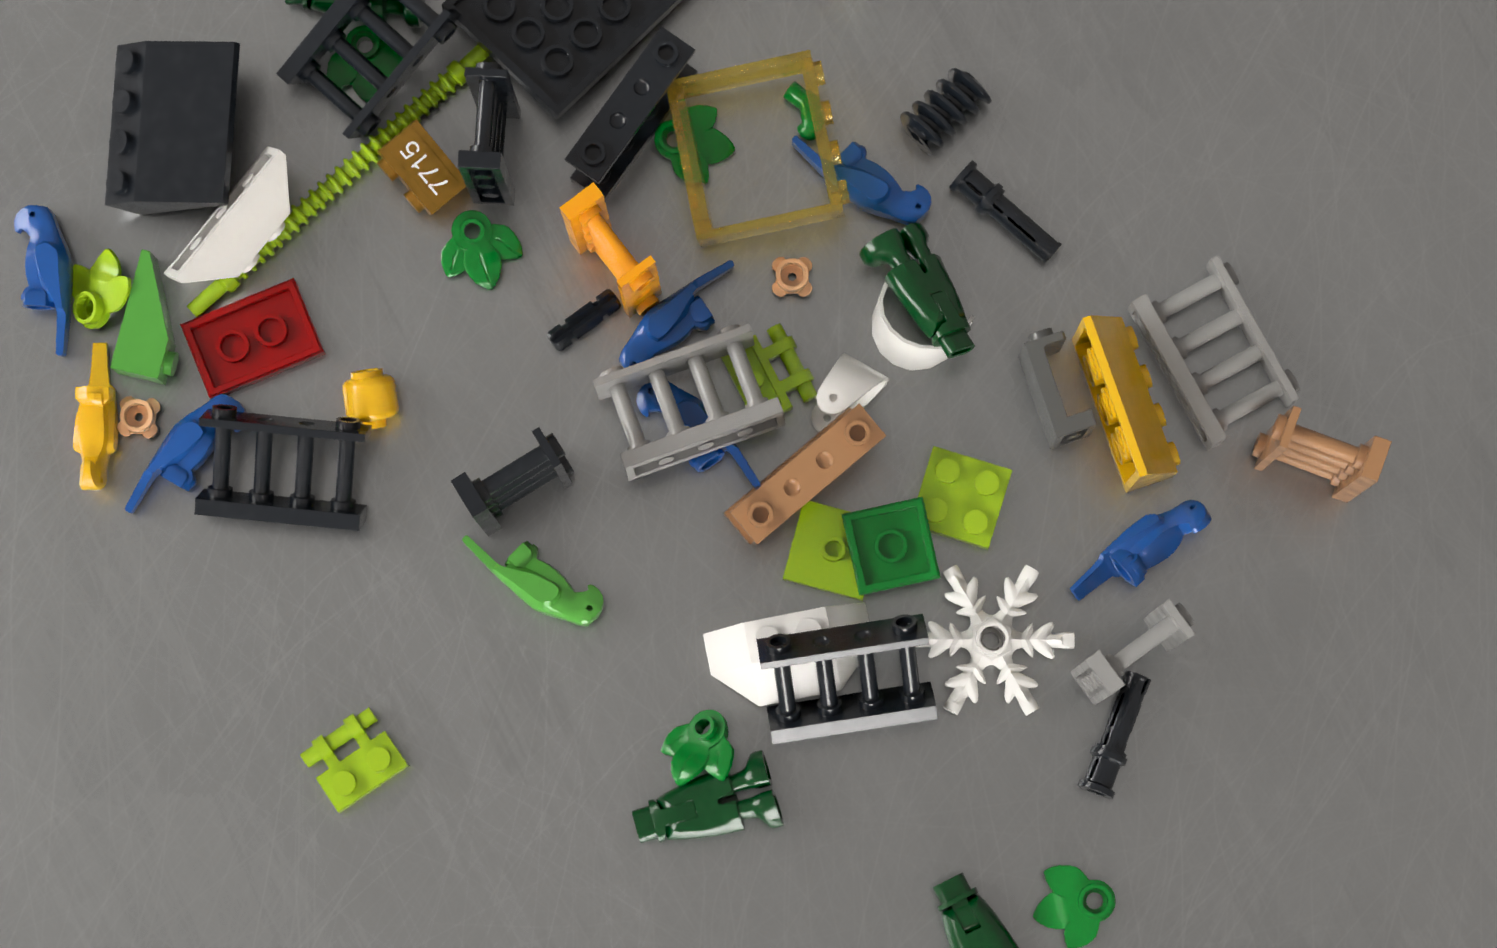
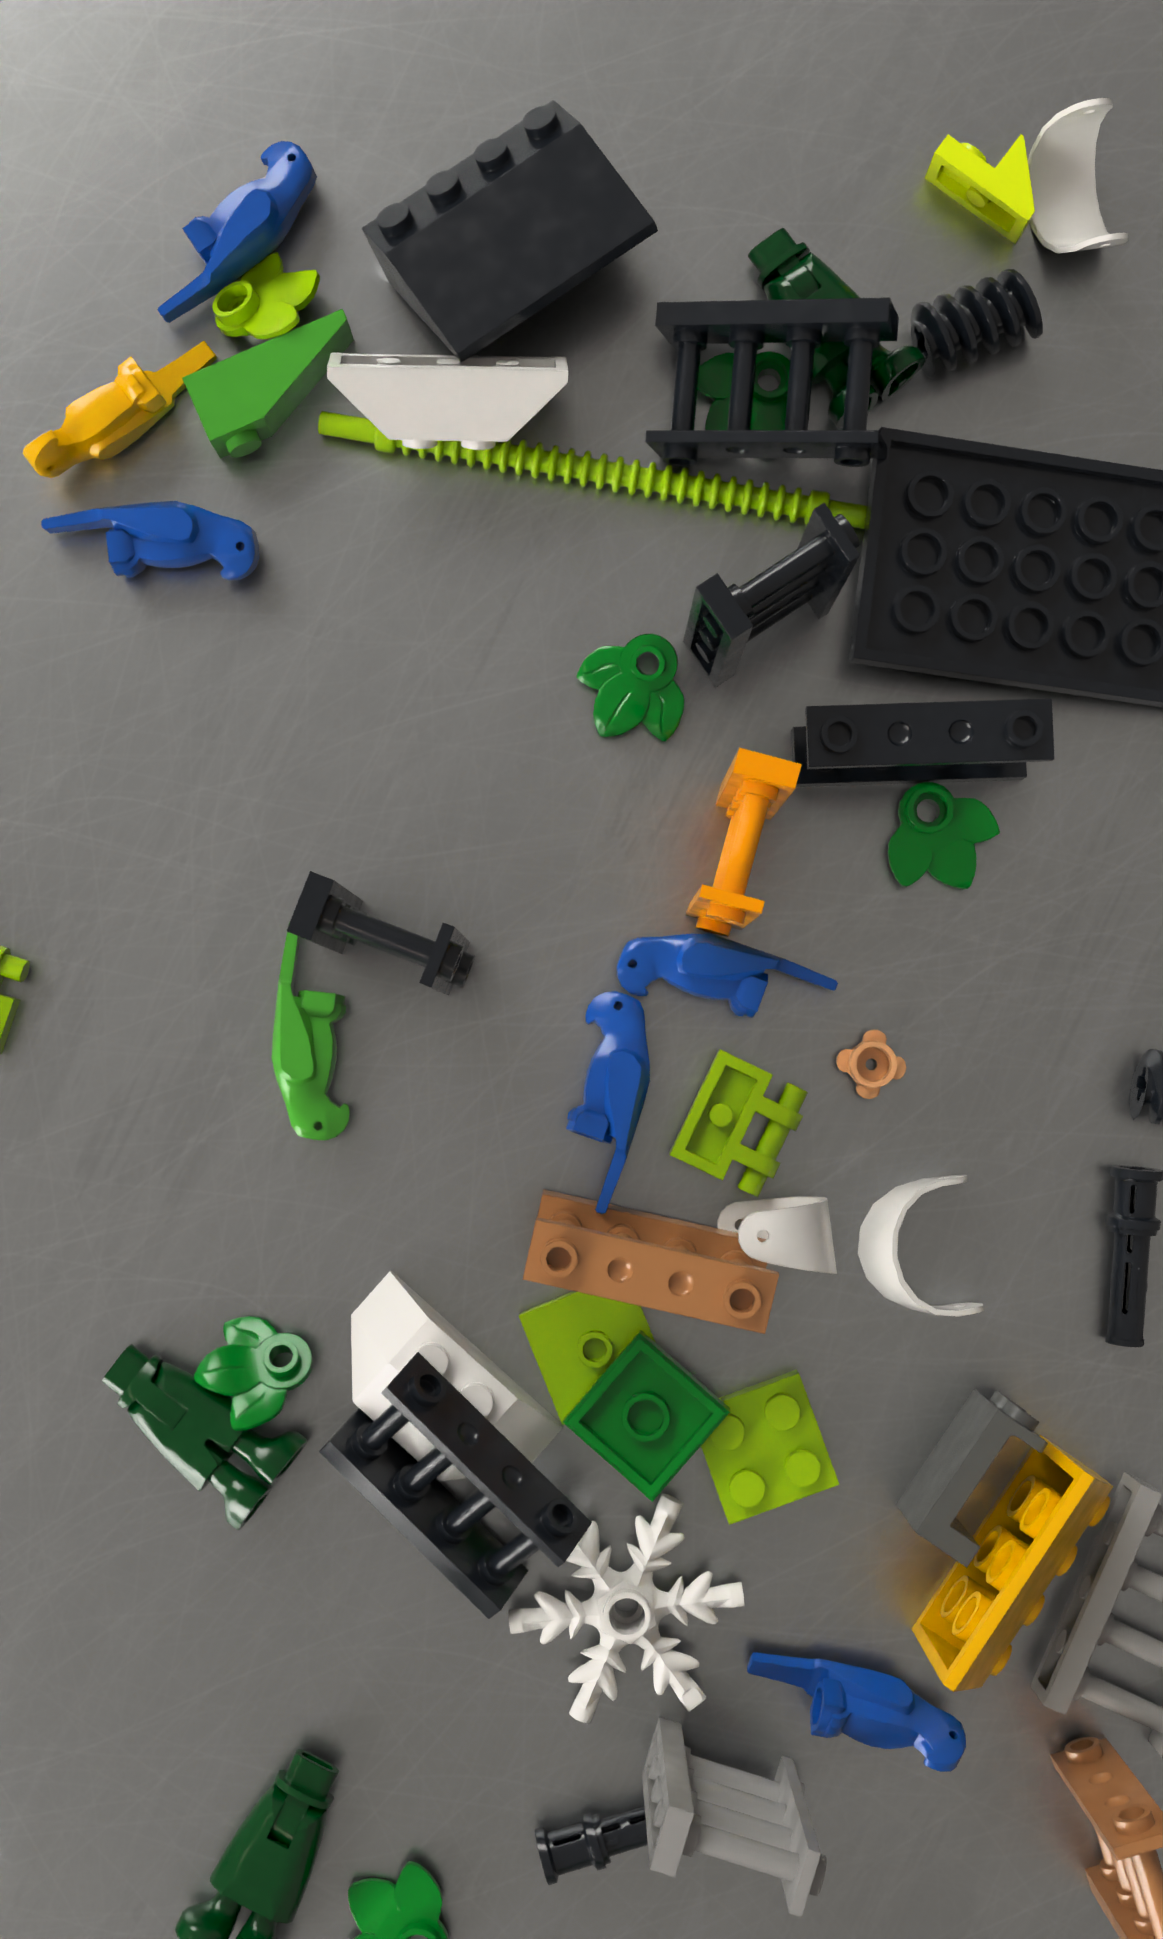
camera: 50 degrees right, 5 degrees up
light nougat plate [117,396,161,439] -> none
red tile [180,278,326,399] -> none
black fence [194,404,372,531] -> none
yellow head [342,368,399,429] -> none
pearl gold brick [376,120,466,215] -> none
black axle [547,289,621,351] -> none
light grey fence [593,323,785,481] -> none
clear yellow window [667,50,851,247] -> none
green arm [783,81,826,141] -> none
blue animal [792,136,931,225] -> none
dark green piece [859,222,975,359] -> none

